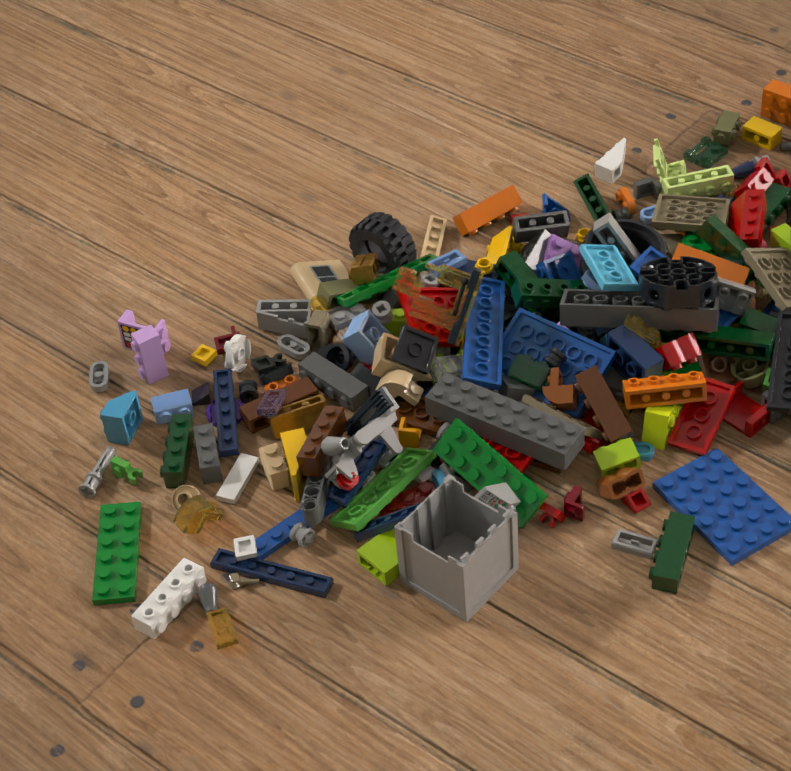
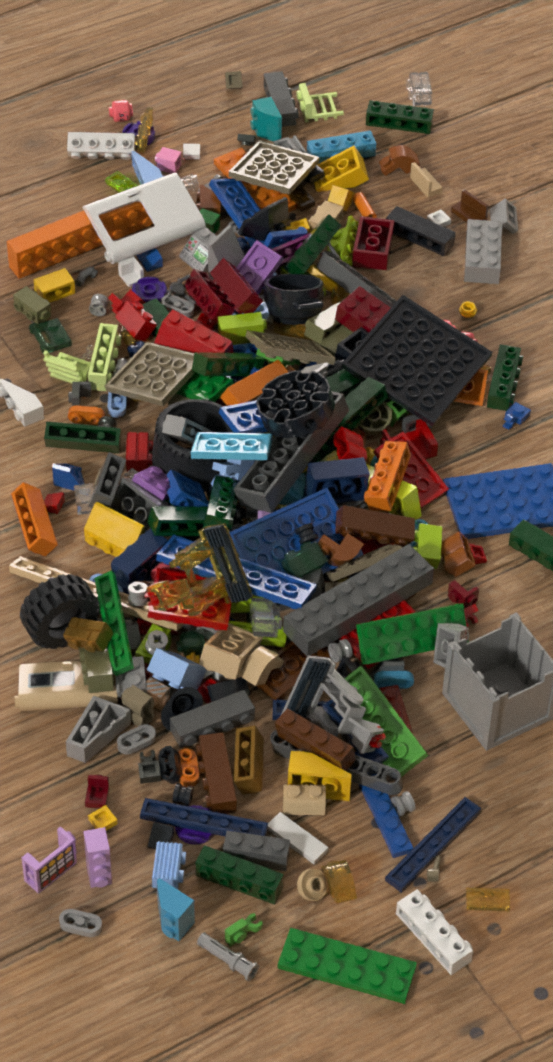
camera: 75 degrees left, 5 degrees up
dark grey cone [197,583,218,616] -> none
white plate [224,334,251,372] -> none
white plate [233,535,258,561] -> none
plate [256,389,287,417] -> none
clear yellow plate [309,295,328,312] -> none
light grey cone [321,436,350,456] -> none
dark blue tile [353,502,422,542] -> none
lime brick [357,529,400,587] -> none
black plate [391,324,440,375] -> none
medium blue tile [426,249,467,277] -> none
black hinge [452,278,469,316] -> none
yellow plate [475,258,493,275] -> none
light grey tile [611,529,658,560] -> none
clear yellow plate [624,314,661,347] -> none
dark blue cone [731,161,755,179] -> none

